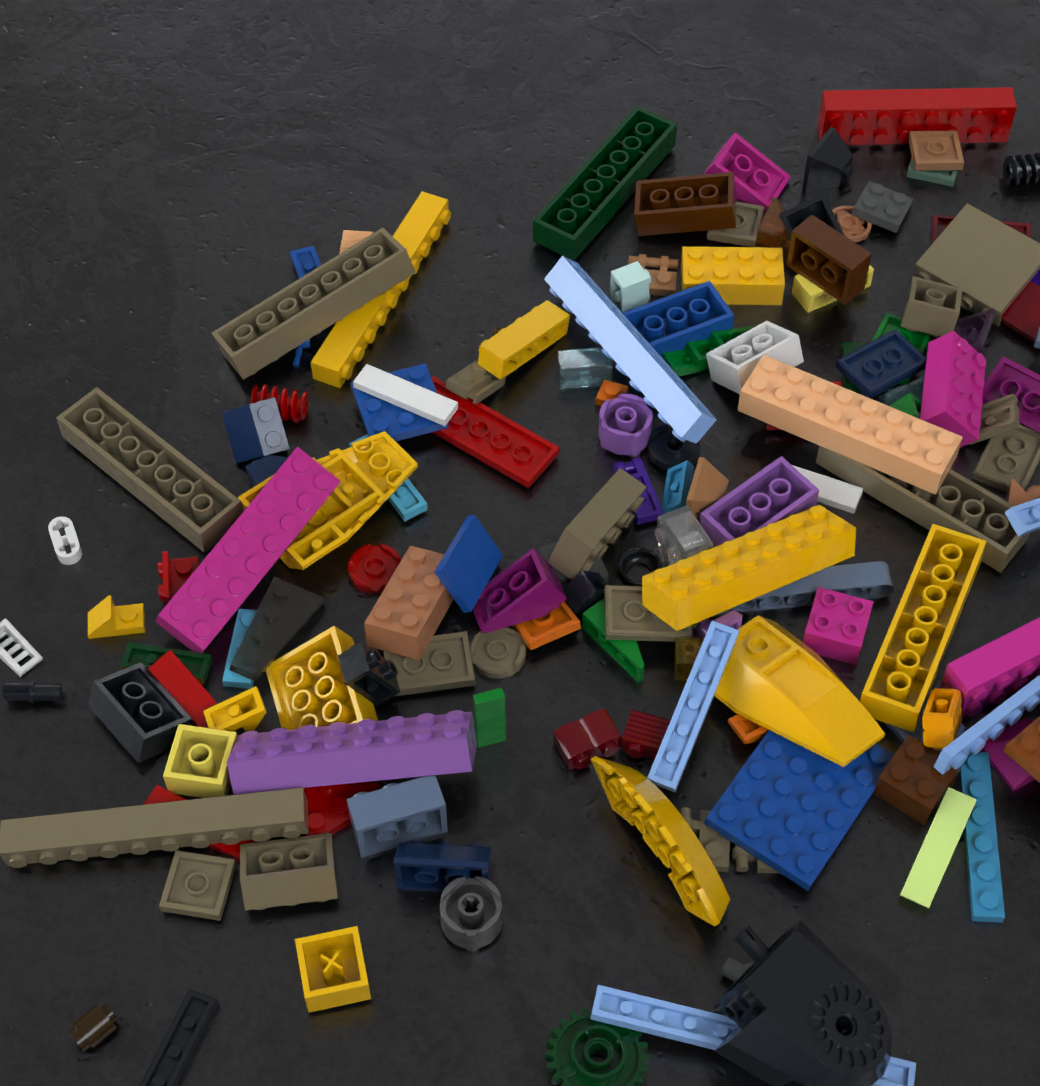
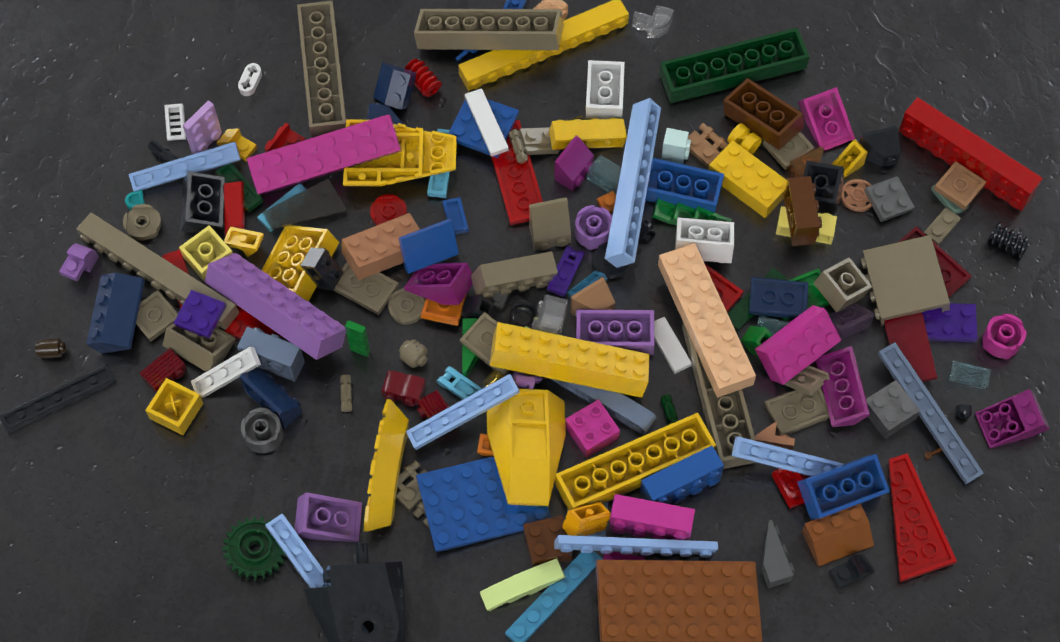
camera: 40 degrees right, 10 degrees up
none -> medium lavender brick [59,243,99,281]
none -> dark blue slope [86,273,145,354]
none -> dark tan plate [123,204,162,241]
none -> teal tile [125,190,145,210]
none -> light blue tile [129,142,241,191]
none -> dark red brick [140,348,187,393]
none -> dark purple plate [174,290,227,339]
none -> lavender plate [183,100,222,154]
none -> white plate [191,347,261,399]
none -> medium lavender slope [295,492,362,542]
none -> dark tan axle [340,375,352,412]
none -> dark tan head [399,339,428,368]
none -> medium azure plate [436,366,482,400]
none -> blue tile [442,197,469,235]
none -> dark tan axle [509,129,528,164]
none -> dark tan slope [529,197,571,251]
none -> magenta slope [554,135,595,191]
none -> white brick [585,60,625,119]
none -> clear brick [632,5,674,38]
none -> blue brick [640,446,724,504]
none -> dark green axle [661,394,679,425]
none -> yellow wheel [727,123,762,154]
none -> yellow slope [831,139,868,179]
none -> dark tan plate [924,208,961,246]

